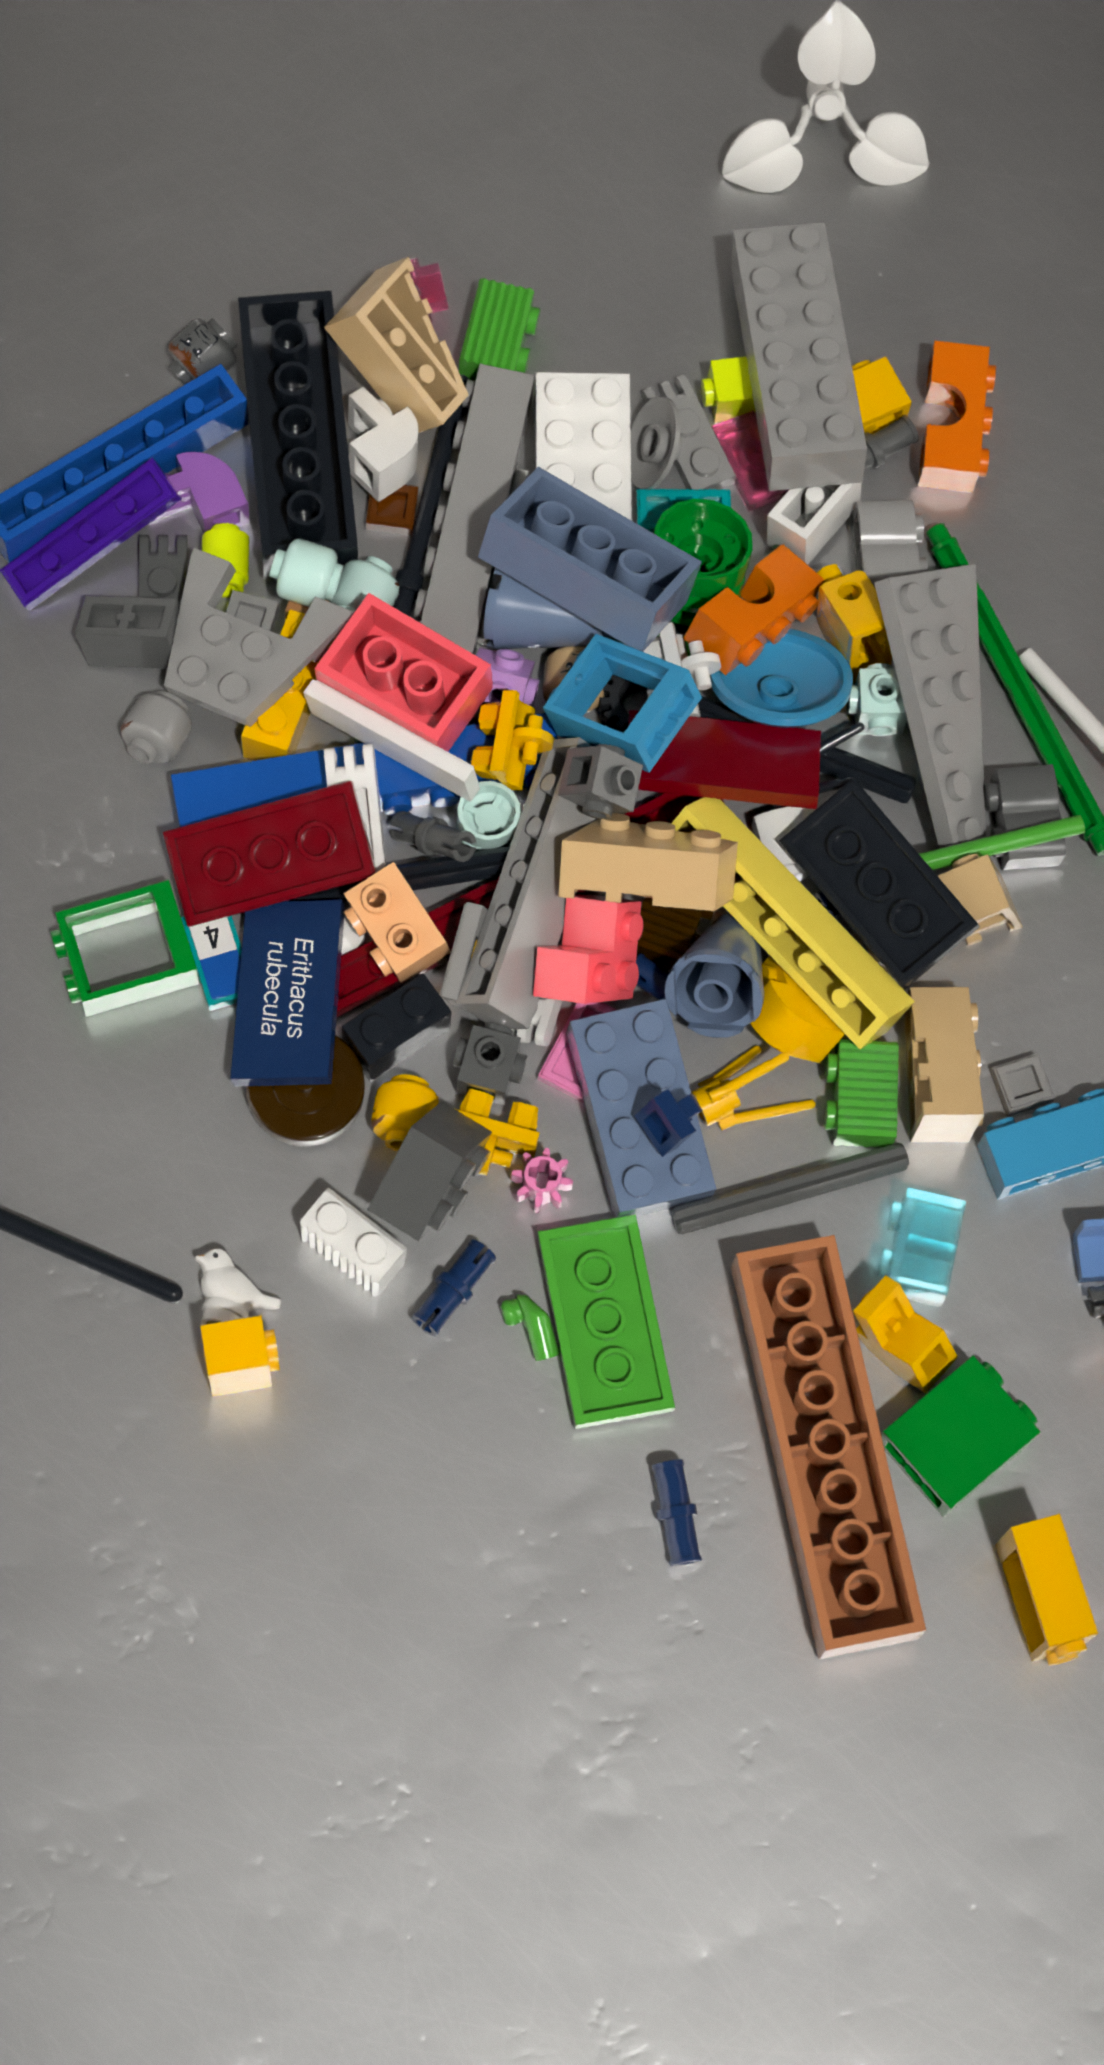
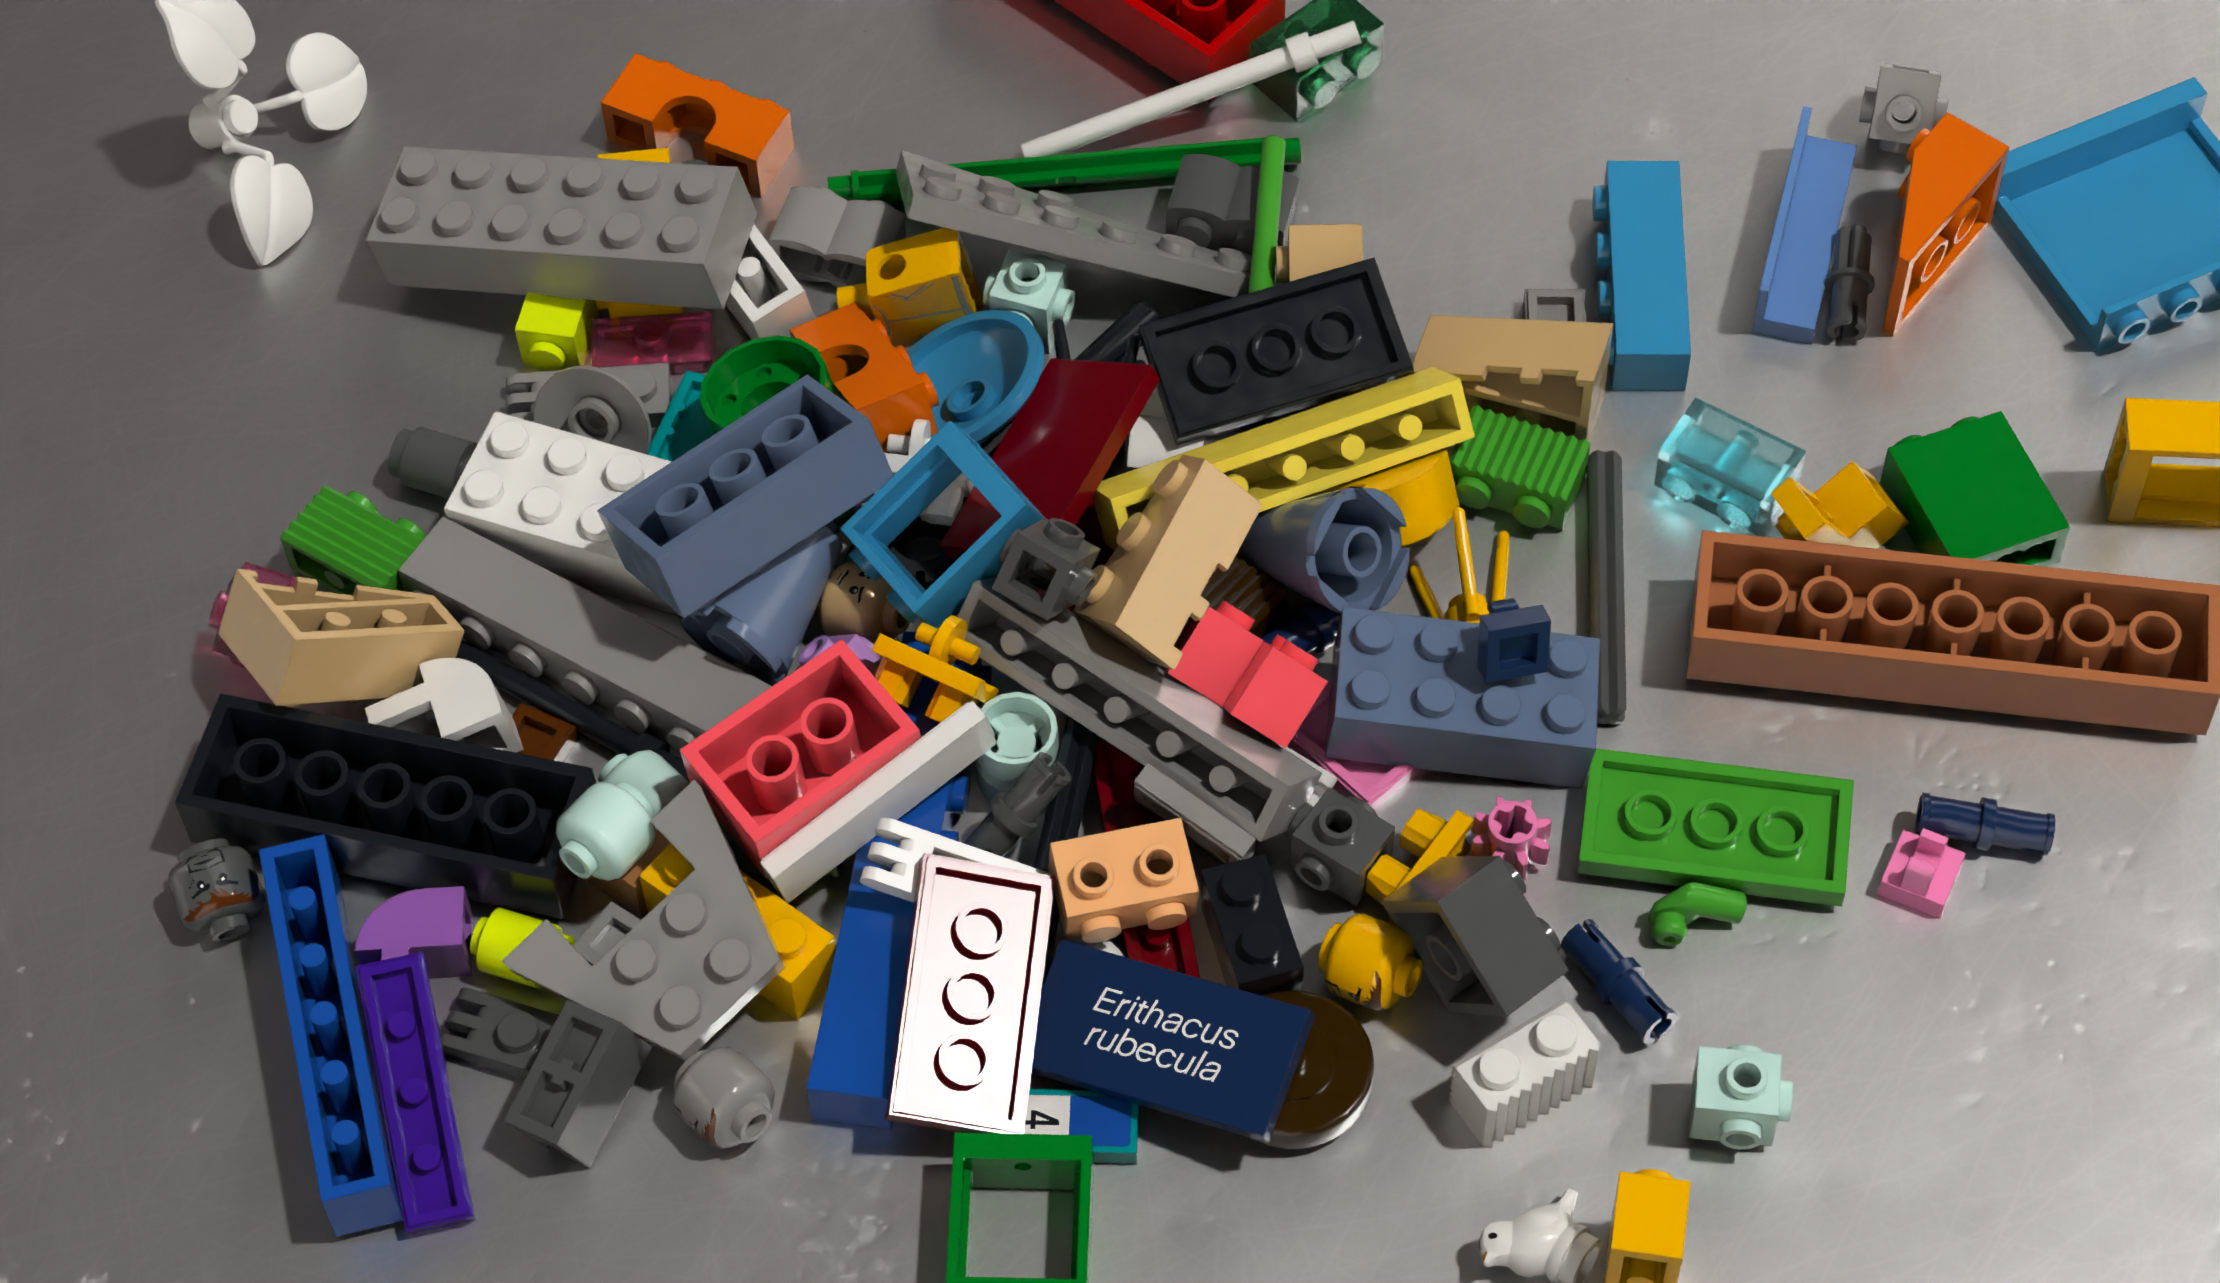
camera: 60 degrees left, 15 degrees down
none -> dark grey brick [388,427,477,499]
none -> light aqua brick [1689,1044,1793,1149]
none -> bright pink tile [1877,828,1966,918]

